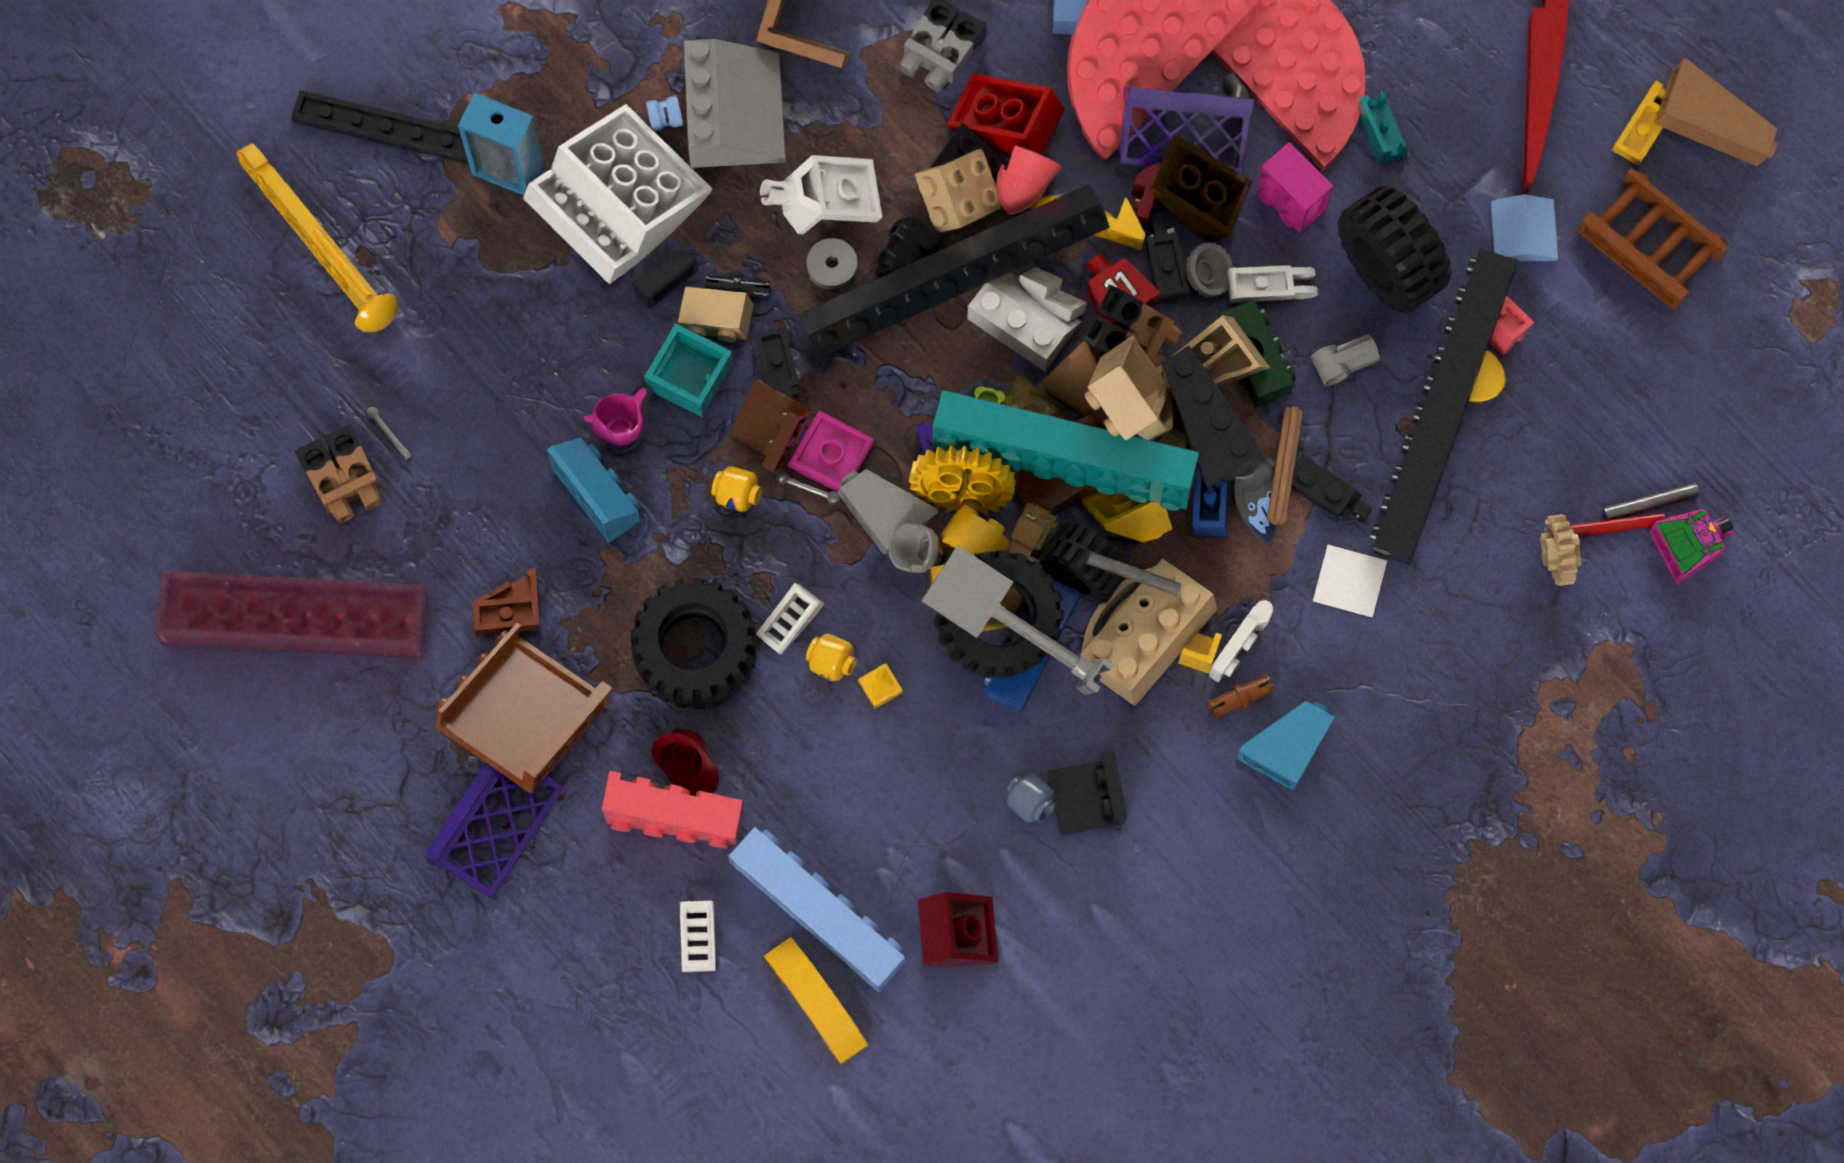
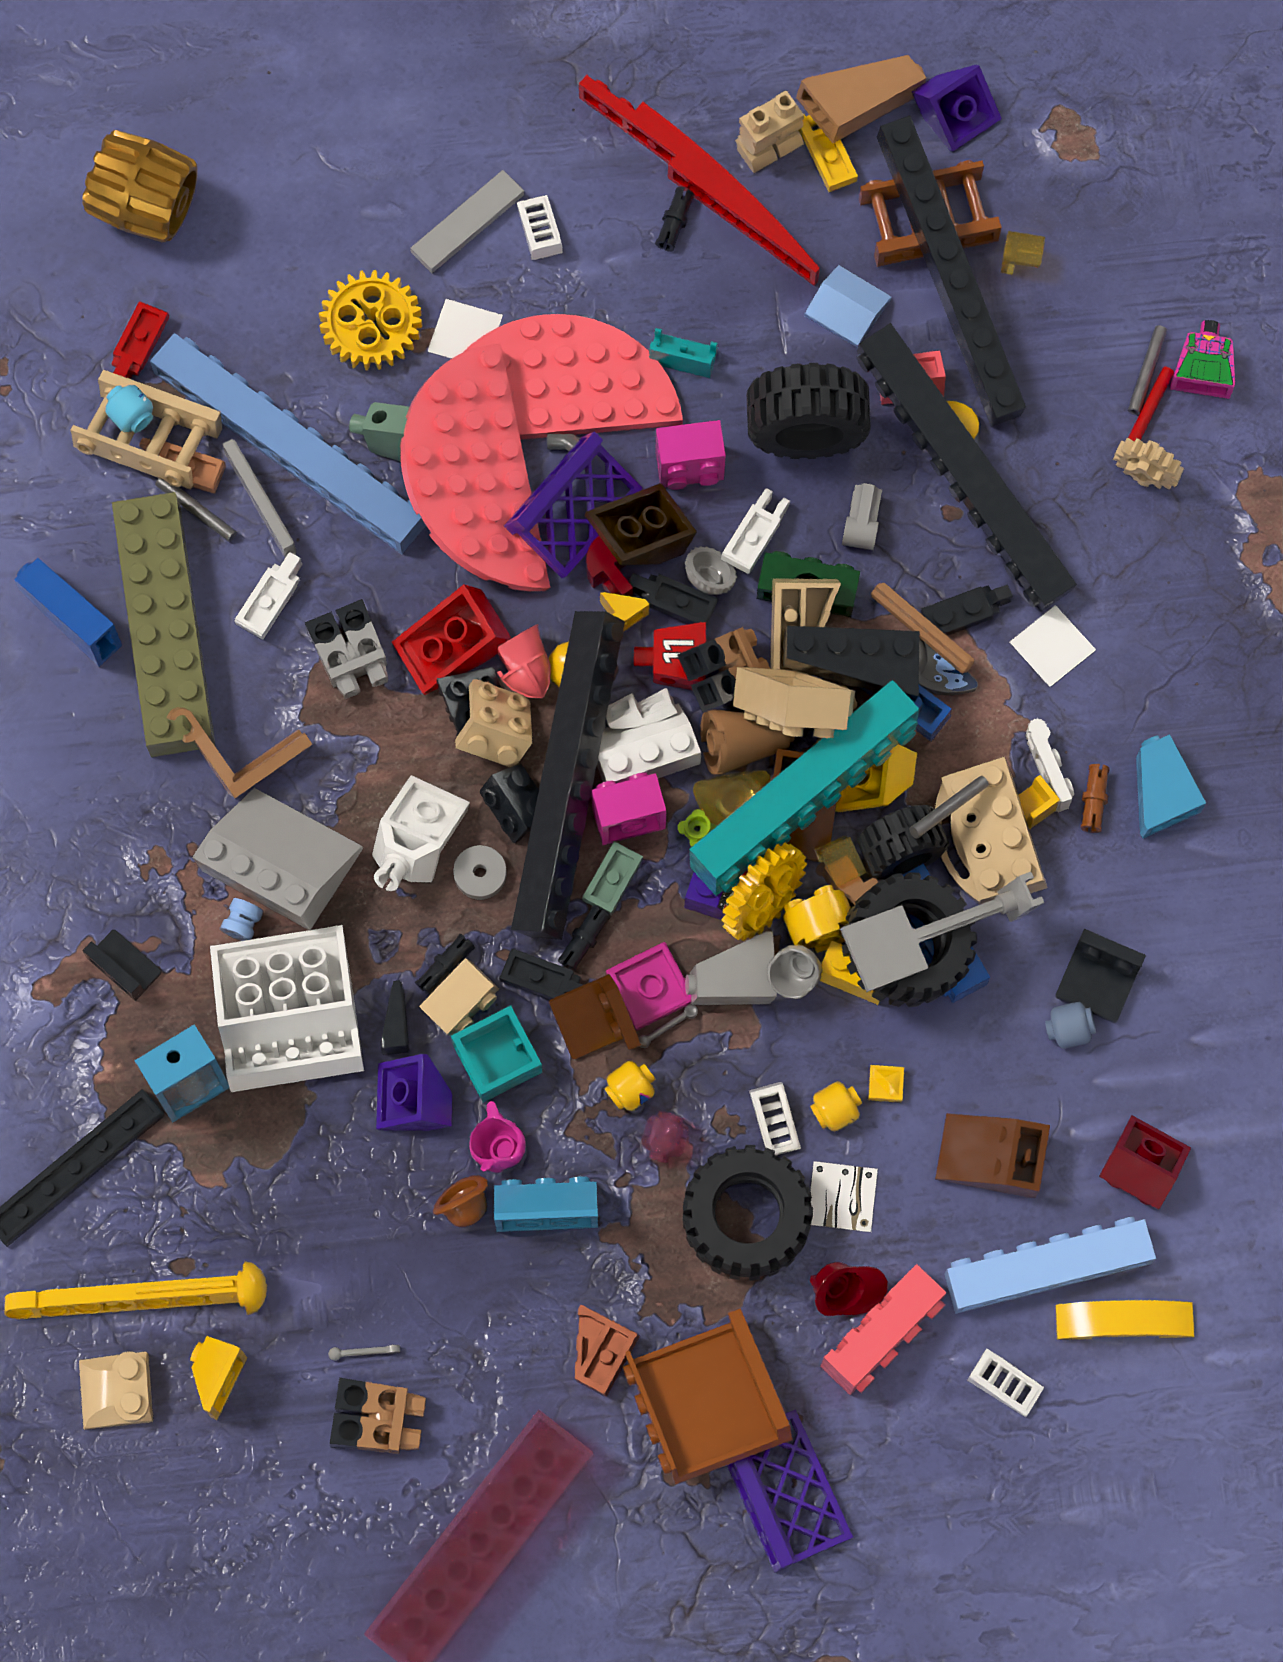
camera: 55 degrees left, 0 degrees up
none -> tan slope [79,1352,153,1430]
none -> black panel [82,929,161,1001]
none -> yellow slope [190,1336,247,1420]
none -> dark purple slope [376,1054,452,1131]
none -> dark orange hat [433,1175,488,1227]
none -> black pin [557,905,611,972]
none -> sand green plate [582,841,643,916]
none -> dark pink brick [592,772,666,845]
none -> clear pink head [641,1111,689,1163]
none -> black pin [655,187,695,252]
none -> tan hips [735,91,804,173]
none -> white sticker [810,1161,877,1232]
none -> black brick [876,115,1026,427]
none -> dark purple slope [912,65,1002,152]
none -> reddish brown slope [935,1113,1050,1199]
none -> clear yellow panel [1000,231,1045,275]

